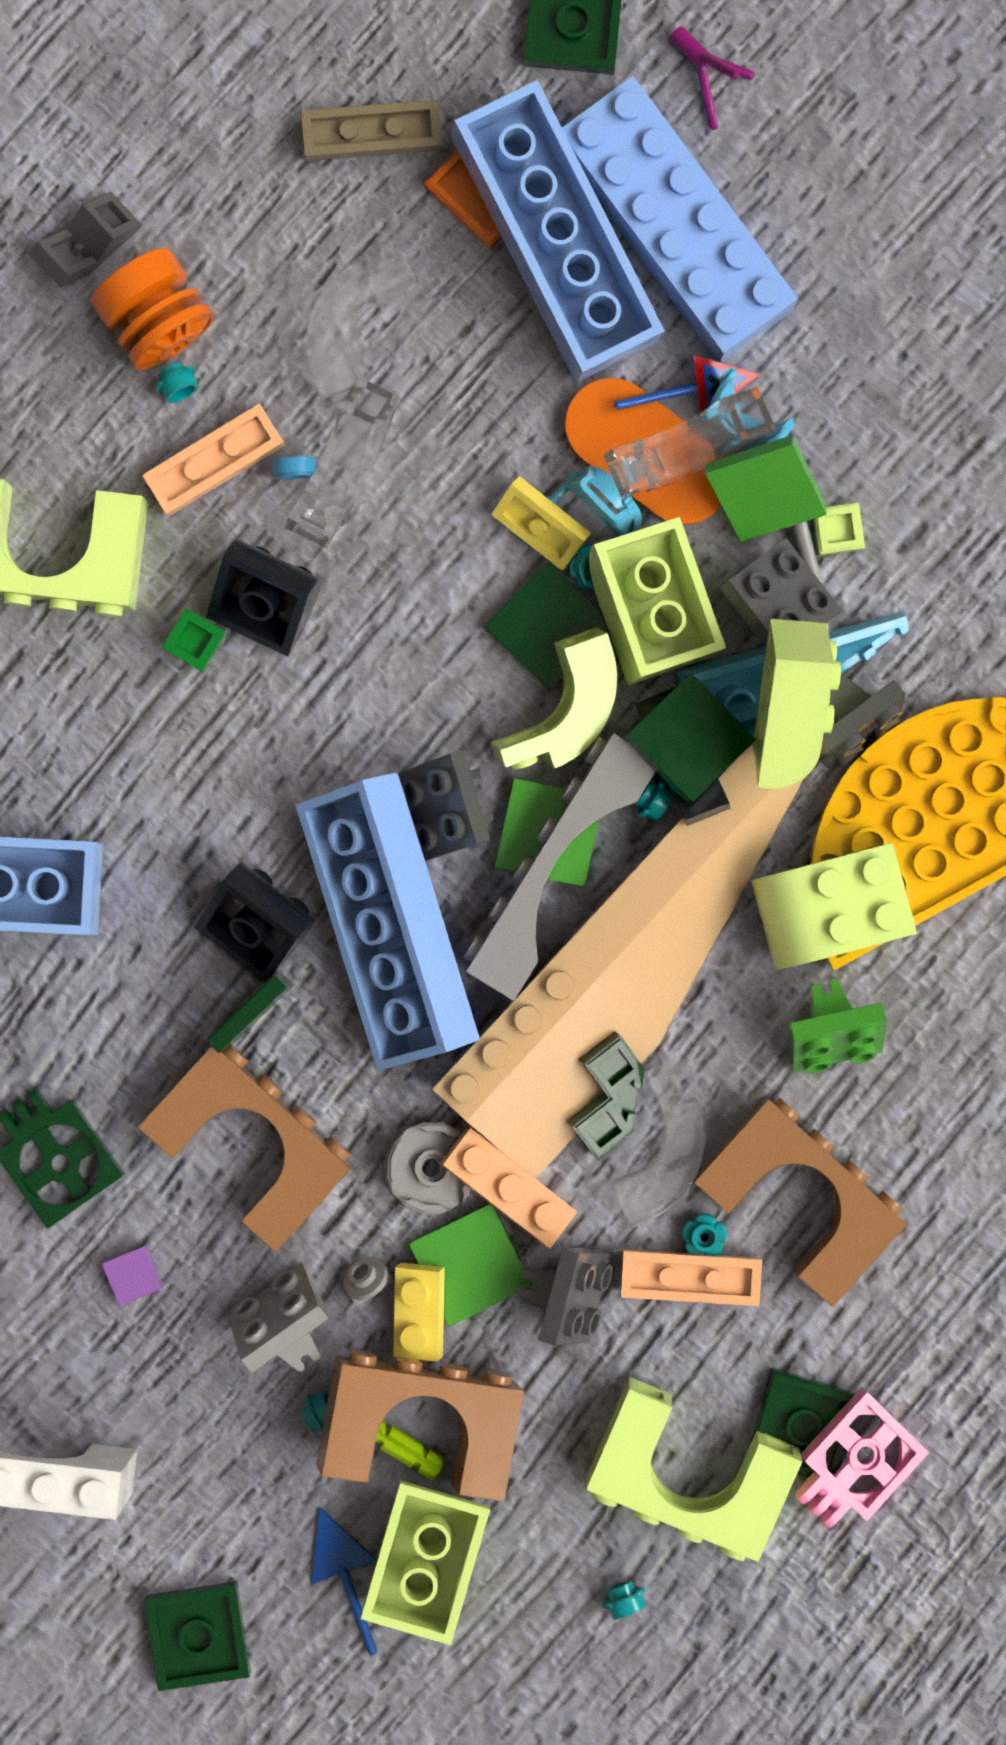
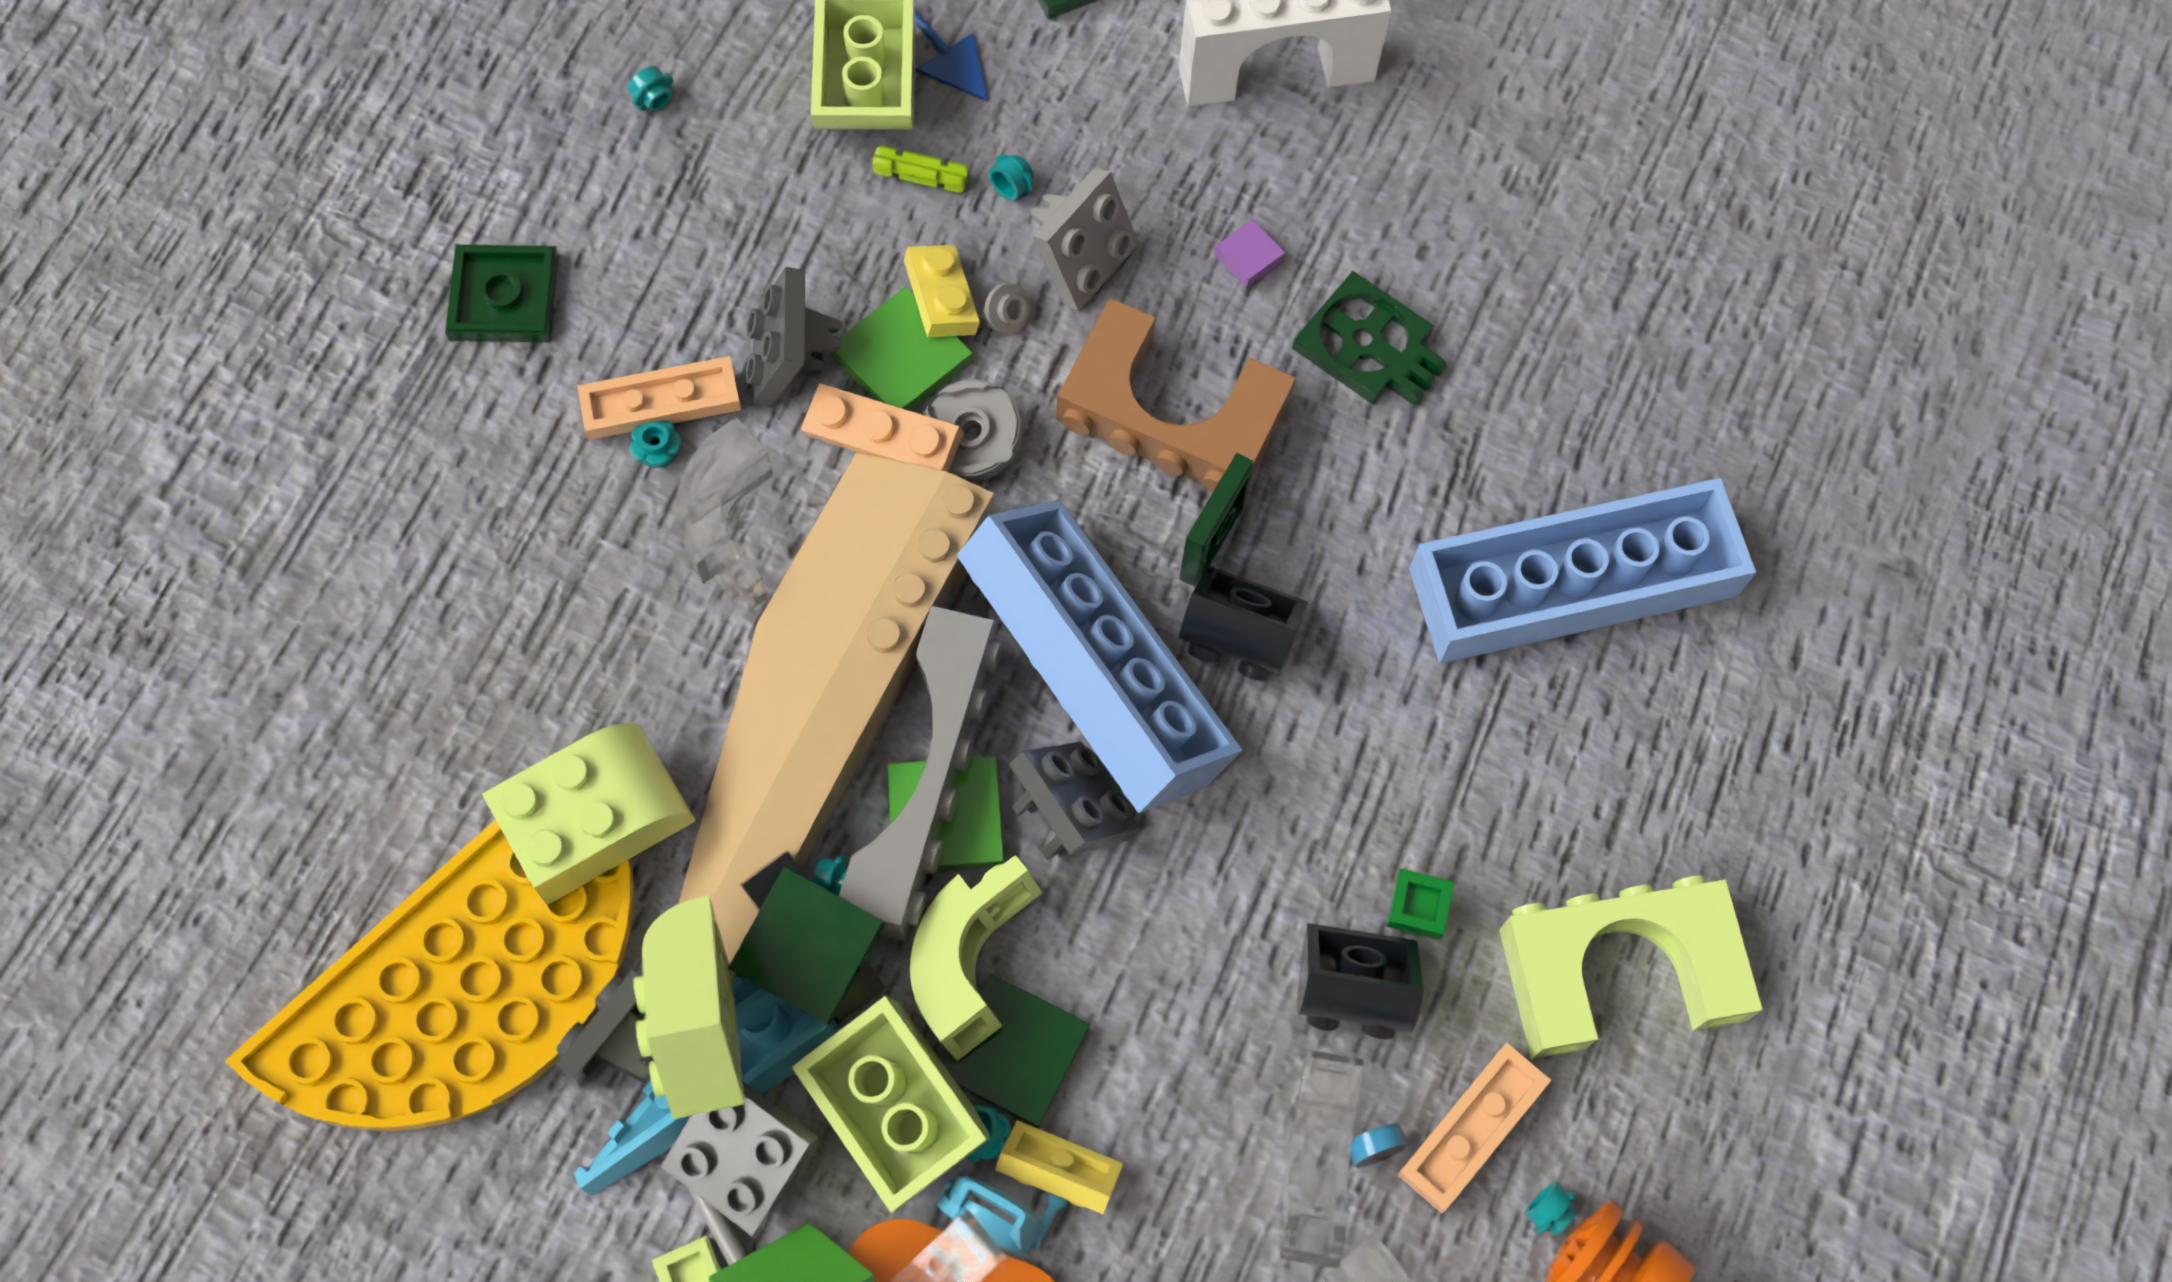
camera: 160 degrees right, 20 degrees down
medium nougat arch [316,1350,524,1501] -> none
tile [567,1031,645,1160] -> none
yellowish green arch [586,1376,802,1562] -> none
medium nougat arch [691,1097,907,1308] -> none
bright green plate [789,979,886,1074] -> none
bright pink piece [795,1388,929,1528] -> none

